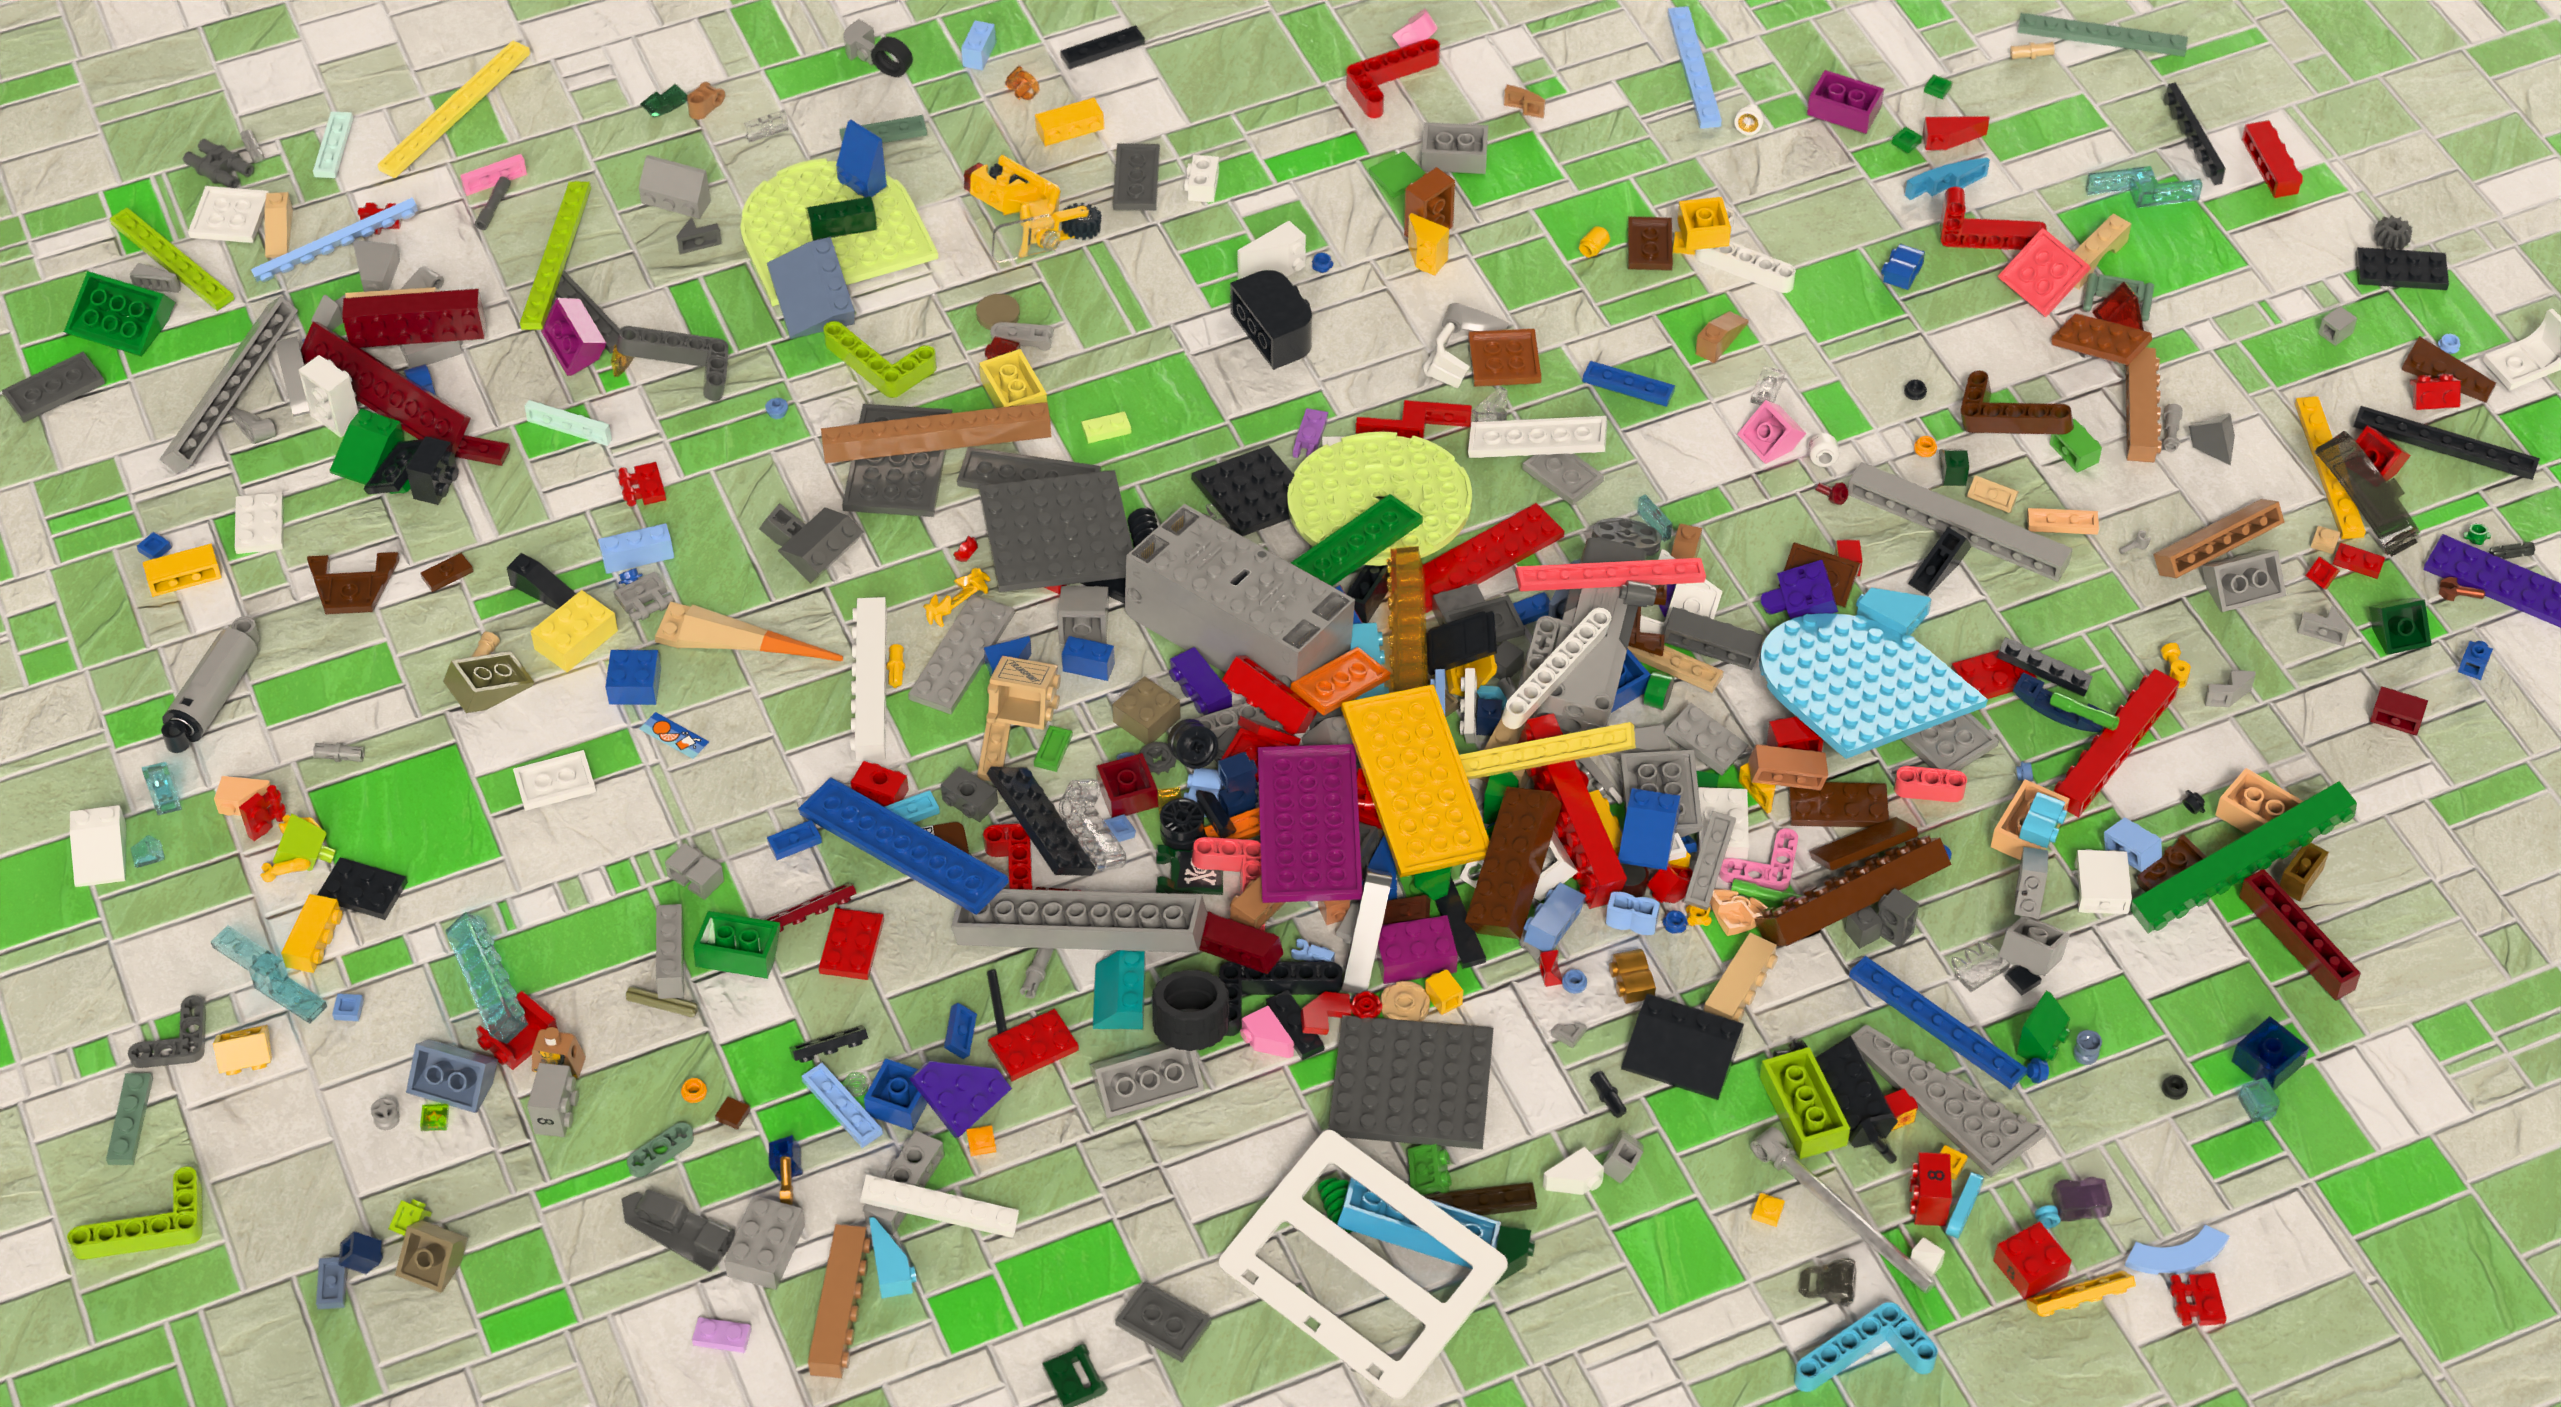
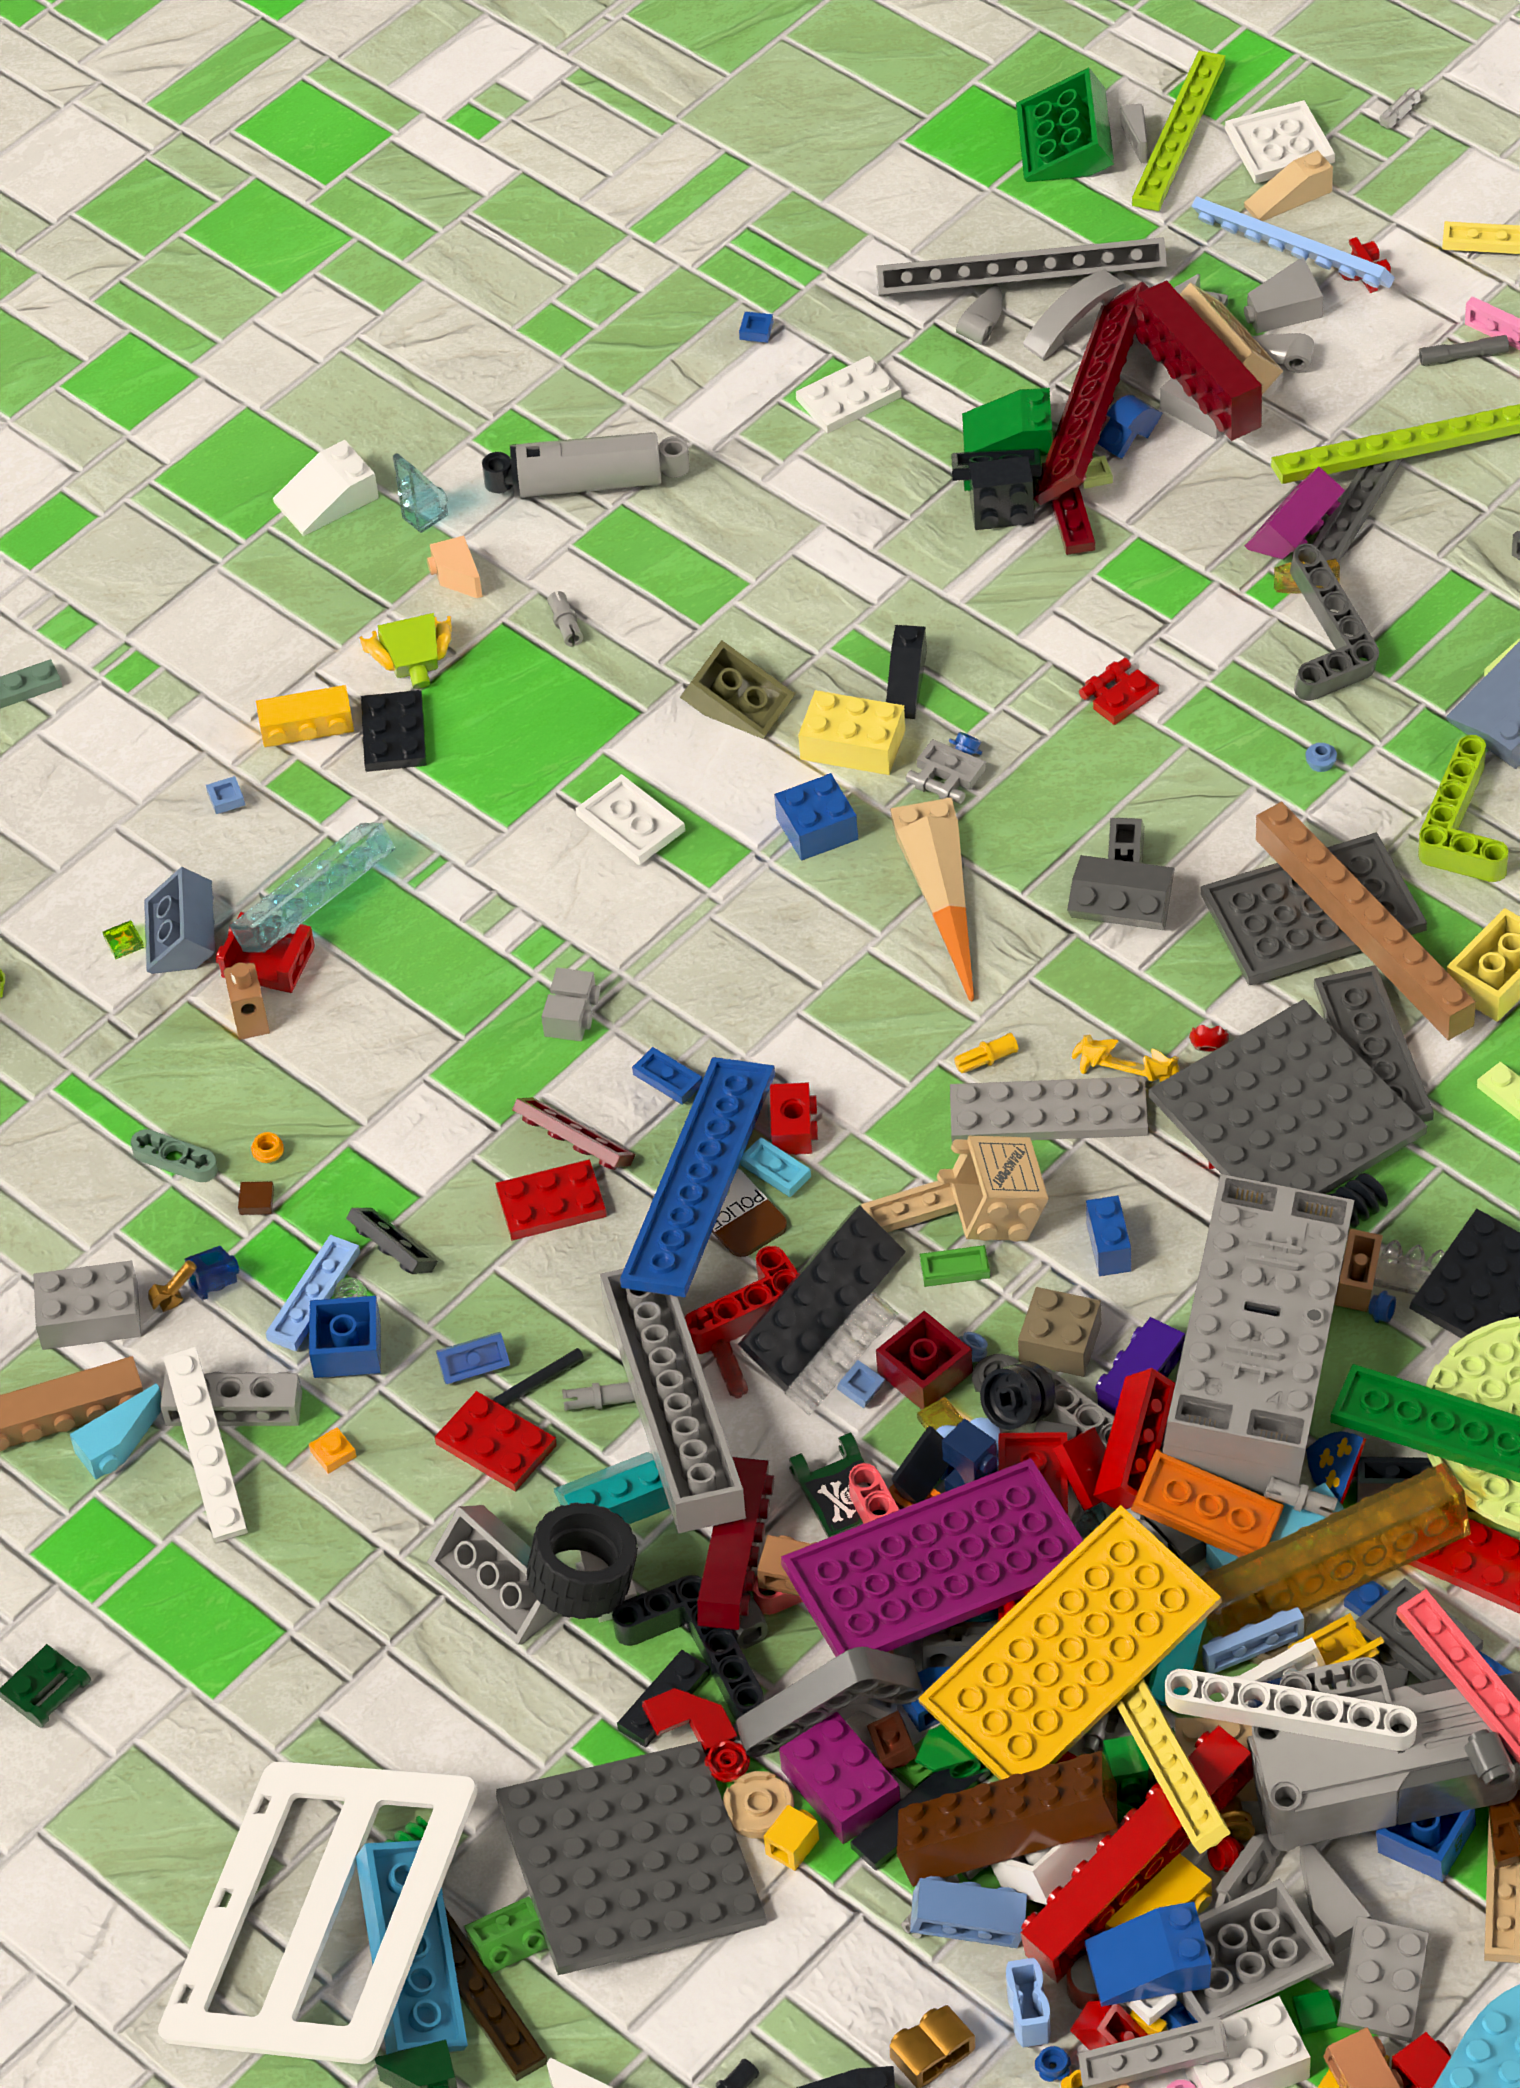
camera: 70 degrees right, 0 degrees up
dark grey plate [1,352,105,423] -> none
dark grey beam [128,995,206,1068] -> none
clear light blue slope [130,835,165,868] -> none
yellow brick [142,544,221,597] -> none
dark grey pin [183,139,254,188] -> none
clear light blue bracket [211,925,327,1024] -> none
yellow slope [213,1025,272,1075] -> none
red plate [239,785,286,842] -> none
white brick [299,355,359,438] -> none
reddish brown wing [307,552,400,614] -> none
light aqua plate [313,112,353,178] -> none
light grey wheel [371,1098,400,1130] -> none
reddish brown plate [420,552,474,592] -> none
tan pin [470,631,500,658] -> none
light aqua plate [524,400,612,446] -> none
light grey brick [527,1063,579,1137] -> none
light blue brick [598,523,674,574] -> none
dark grey panel [622,1190,735,1272] -> none
olive axle [626,986,698,1017] -> none
sticker [639,712,709,759] -> none
light grey brick [656,904,684,999] -> none
green slope [693,911,780,979] -> none
white brick [851,597,887,761] -> none
dark purple plate [909,1061,1012,1138] -> none
dark grey brick [941,766,998,822] -> none
blue slope [984,636,1032,677] -> none
light grey slope [1058,586,1109,644] -> none
dark grey plate [1115,1281,1211,1363] -> none
black wheel [1160,798,1205,851] -> none
bright pink slope [1240,1006,1294,1058] -> none
light blue plate [1291,939,1335,962] -> none
black piece [1426,611,1497,675] -> none
flat silver brick [1432,583,1485,625] -> none
red slope [1539,950,1562,987] -> none
light grey tile [1552,1023,1587,1048] -> none
medium blue plate [1562,969,1587,994] -> none
green piece [1644,671,1674,711] -> none
none -> light grey pin [1264,1476,1338,1520]

